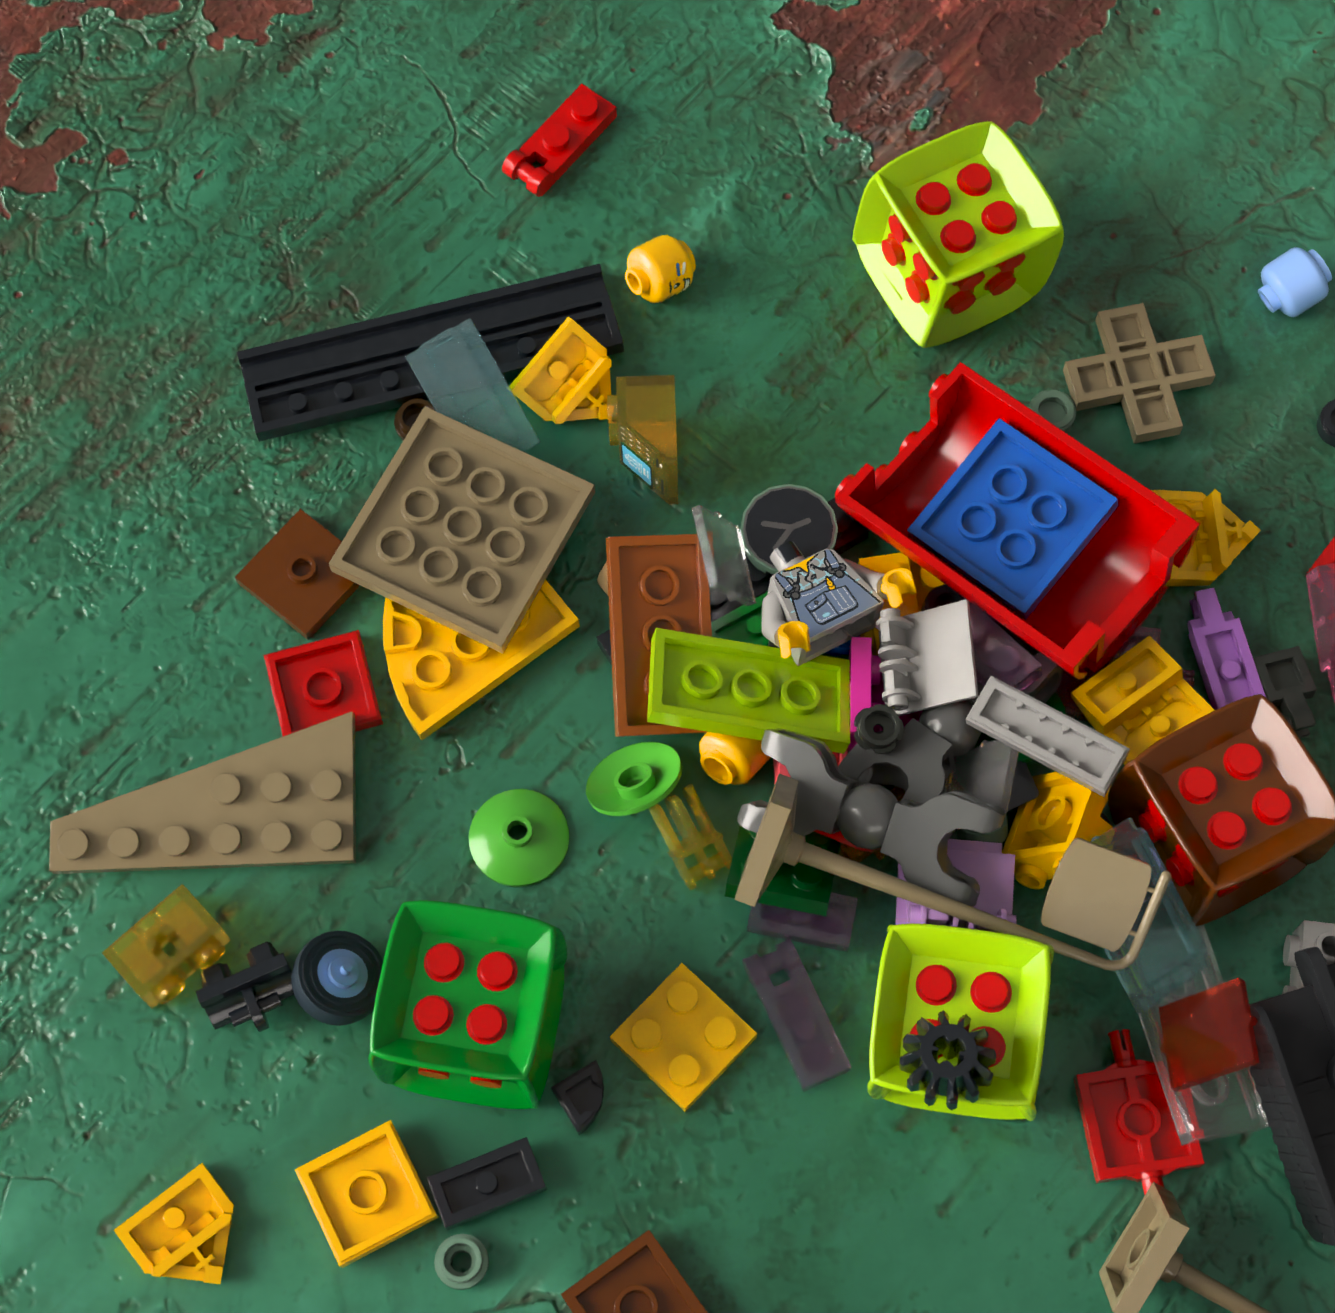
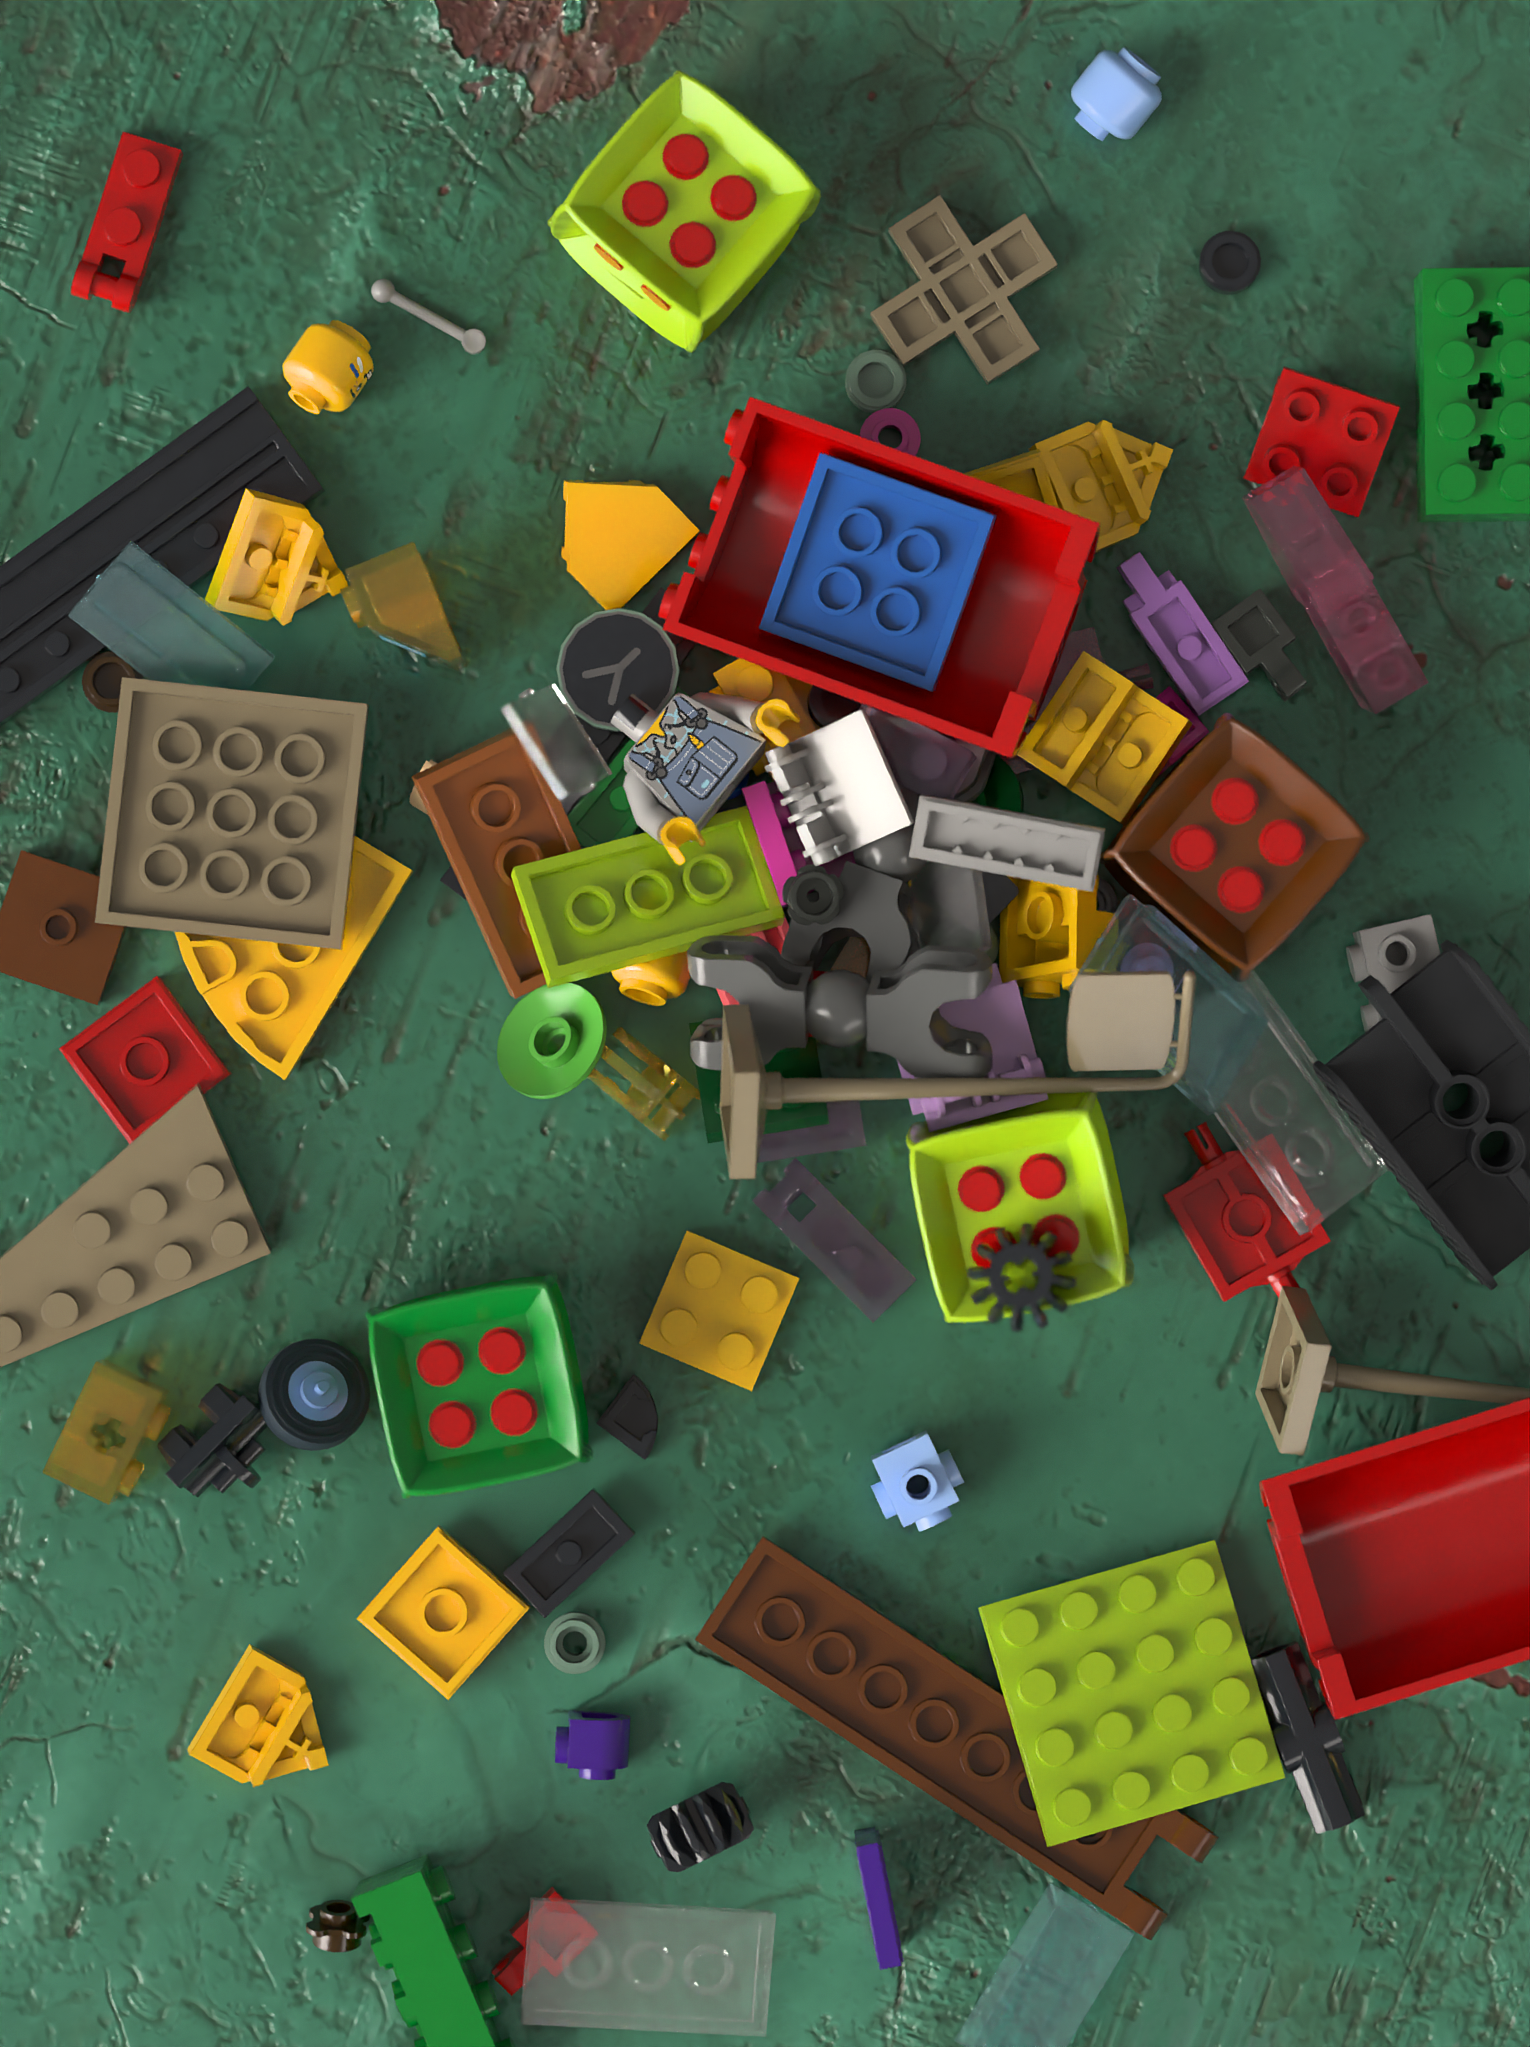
camera: 25 degrees left, 20 degrees up
bright green dish [469,789,570,887] -> none
clear red piece [1158,977,1260,1092] -> none
none -> light grey hinge [371,279,486,354]
none -> yellow slope [561,480,700,610]
none -> light blue brick [871,1430,964,1531]

